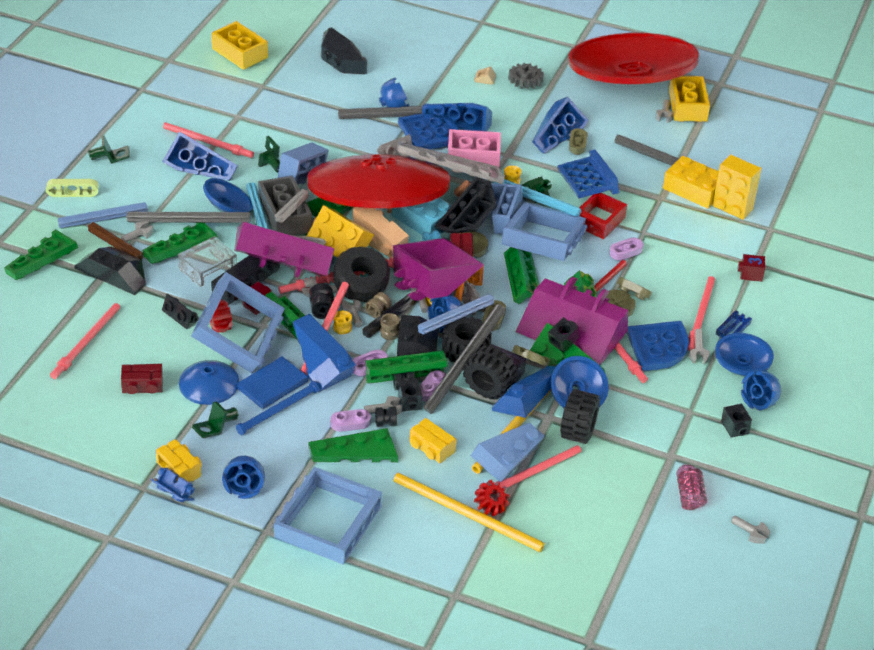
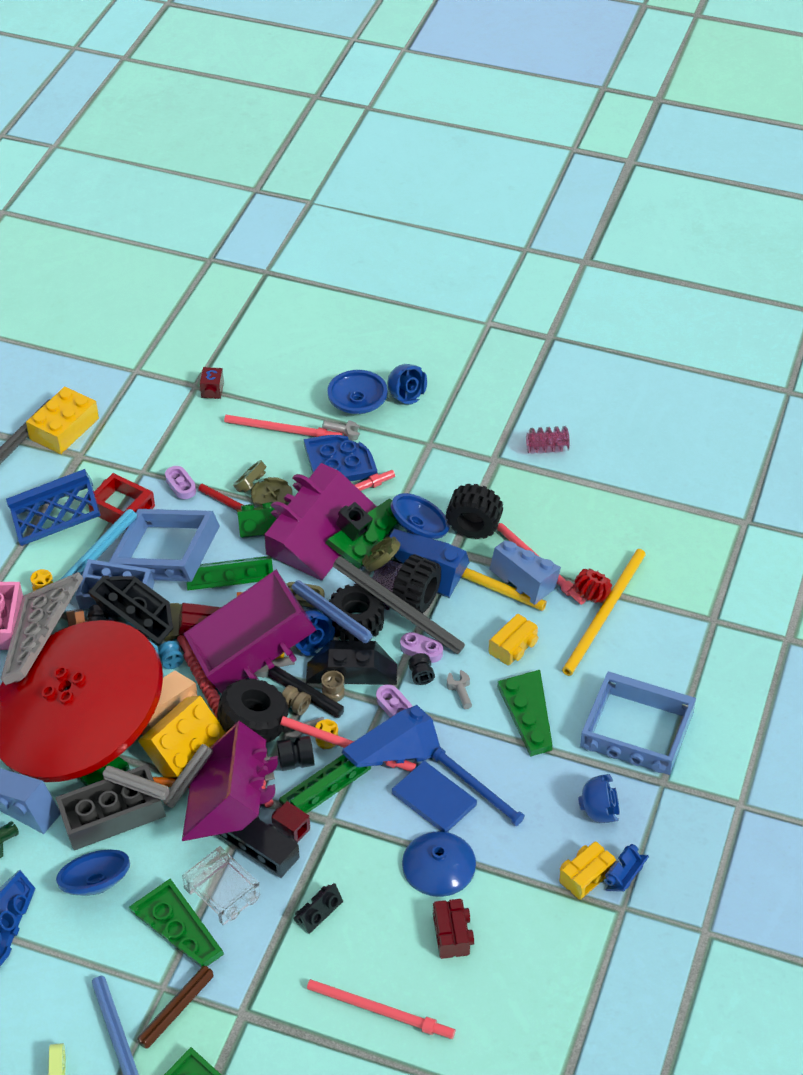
camera: 90 degrees left, 5 degrees up
black wedge [74,246,146,295] -> none
light grey bar [121,221,153,242] -> none
dark grey axle [126,212,251,223] -> none
medium blue window [191,272,285,373] -> none
dark green bracket [192,401,239,438] -> none
red gear [210,300,233,333] -> none
medium azure axle [247,182,269,229] -> none
lavender plate [330,409,371,432] -> none
green fence [365,351,447,384] -> none
black wheel [375,406,397,427] -> none
black brick [398,379,422,412] -> none
dark green bracket [522,176,552,203] -> none
yellow brick [712,154,762,220] -> none
clear blue tile [715,310,752,338] -> none
black brick [721,403,752,438] -> none
light grey bar [731,516,770,544] -> none

